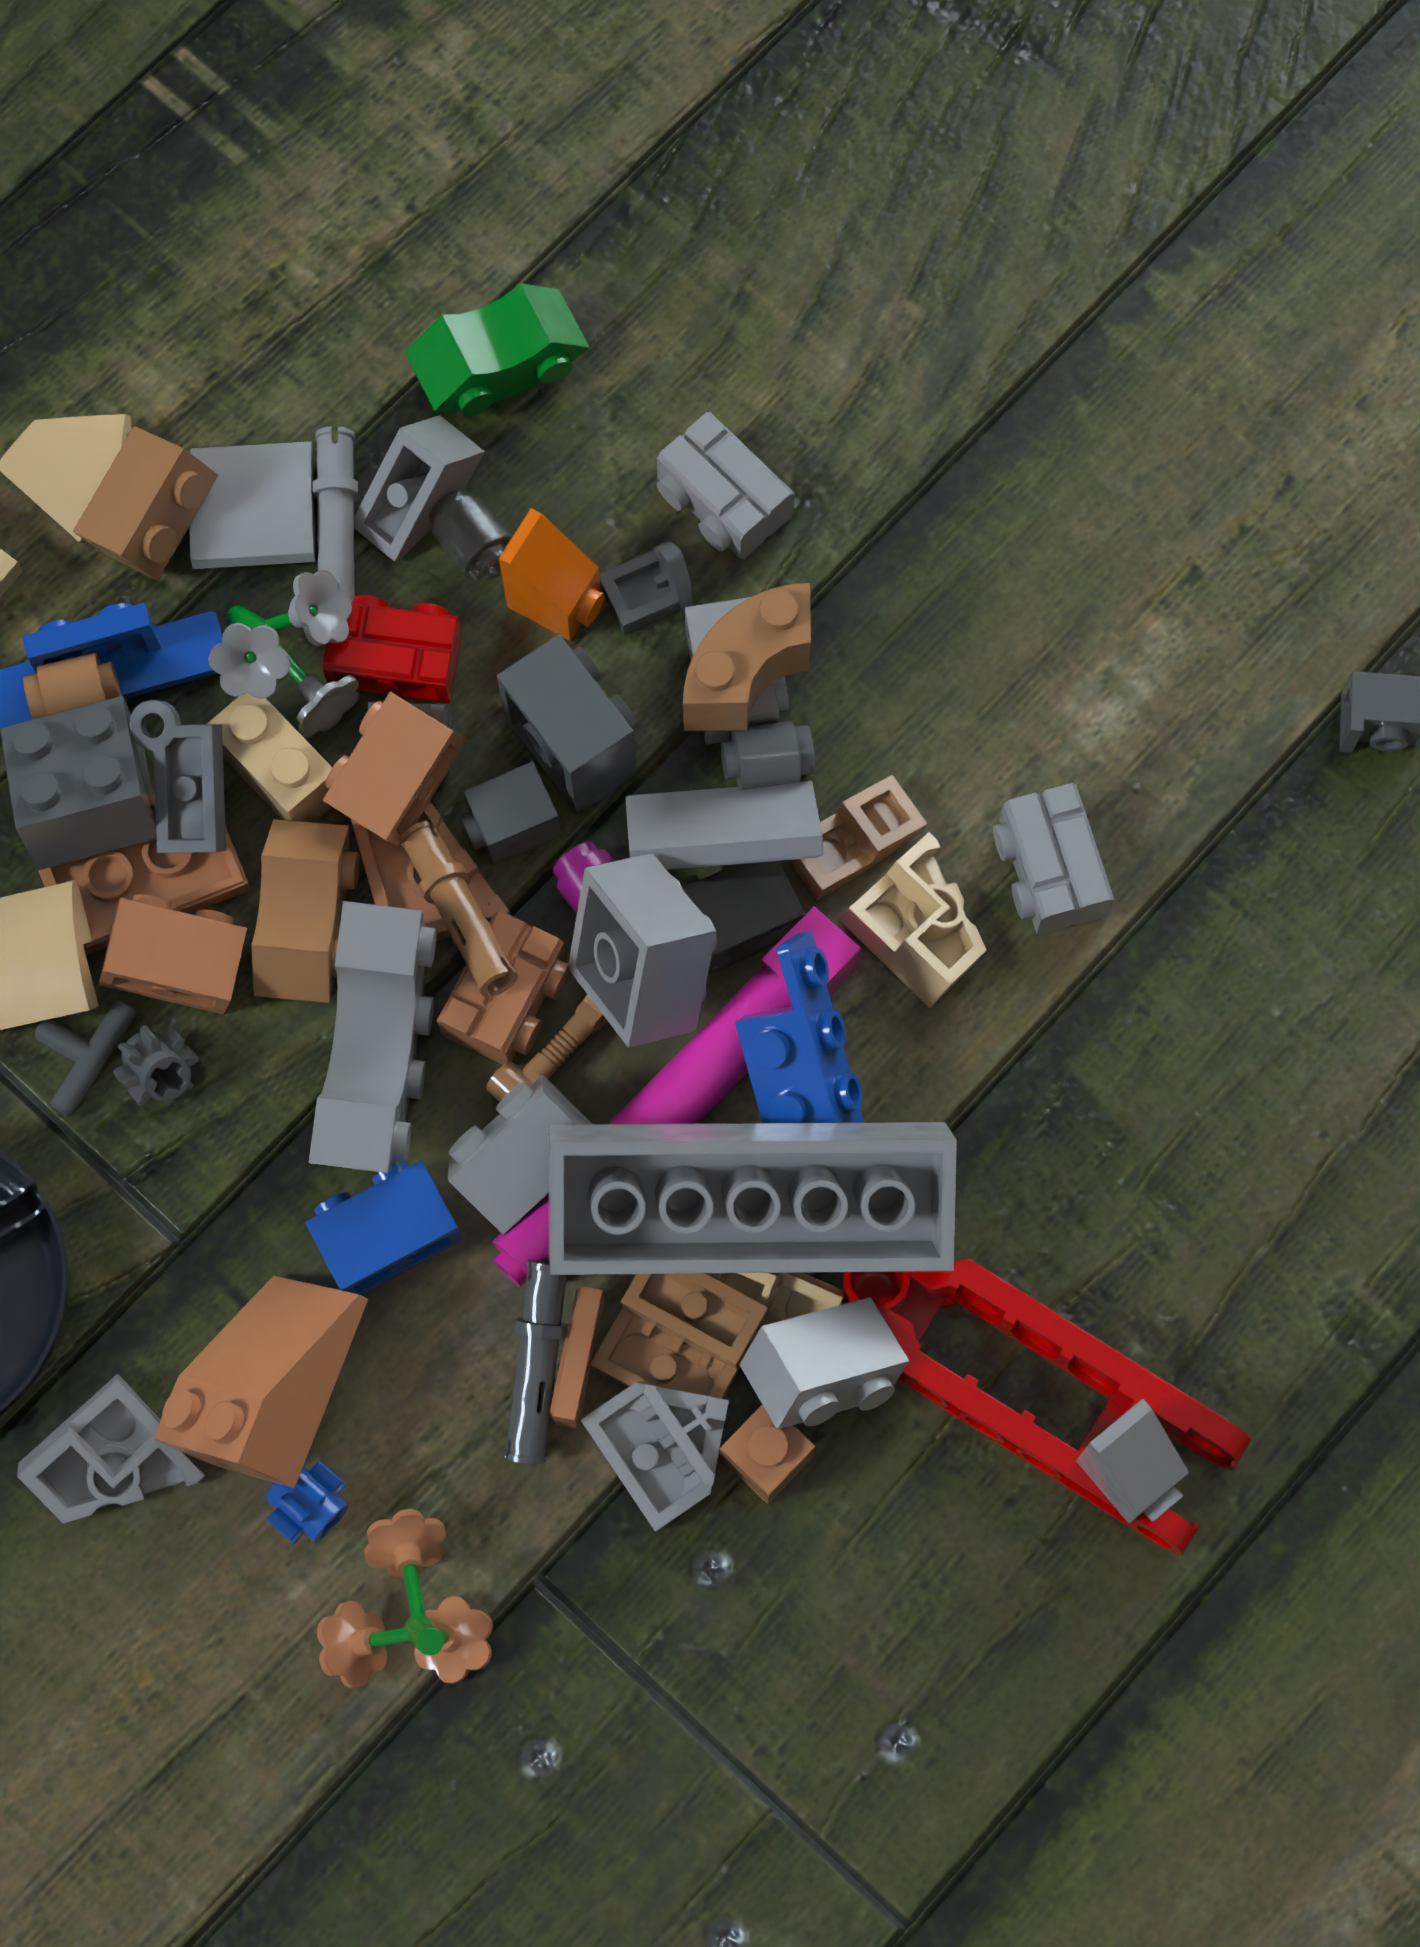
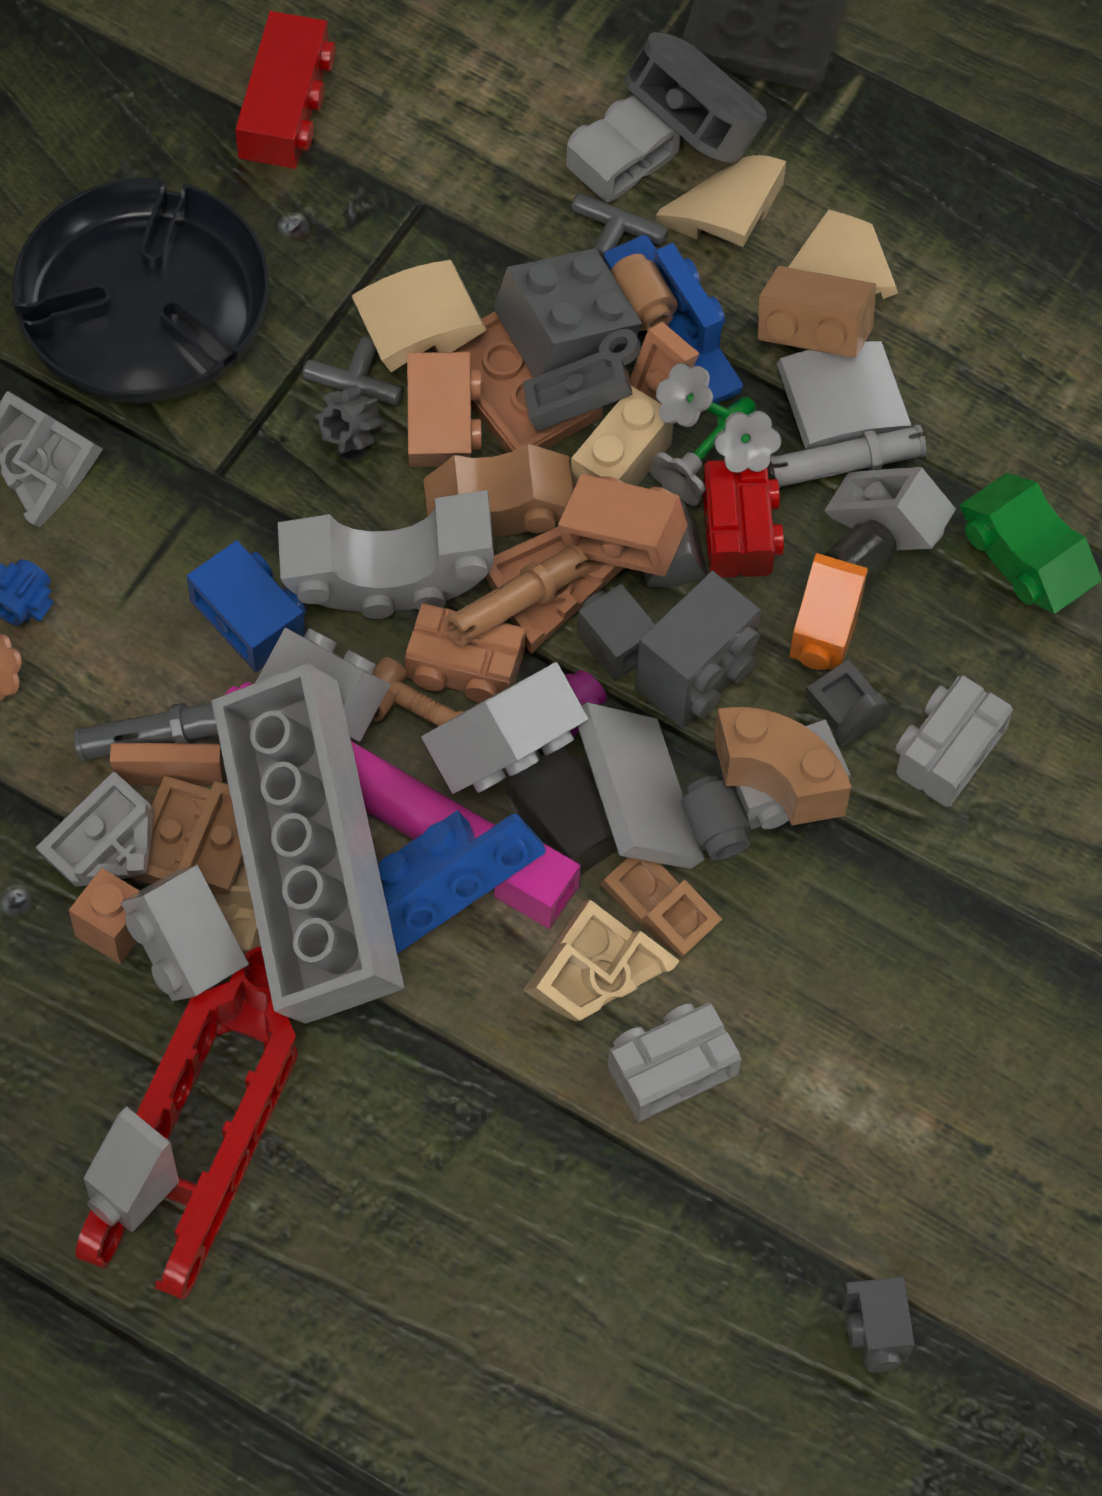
camera: 75 degrees right, 10 degrees down
nougat slope [153,1276,368,1488] -> none
none -> nougat plate [630,322,699,404]

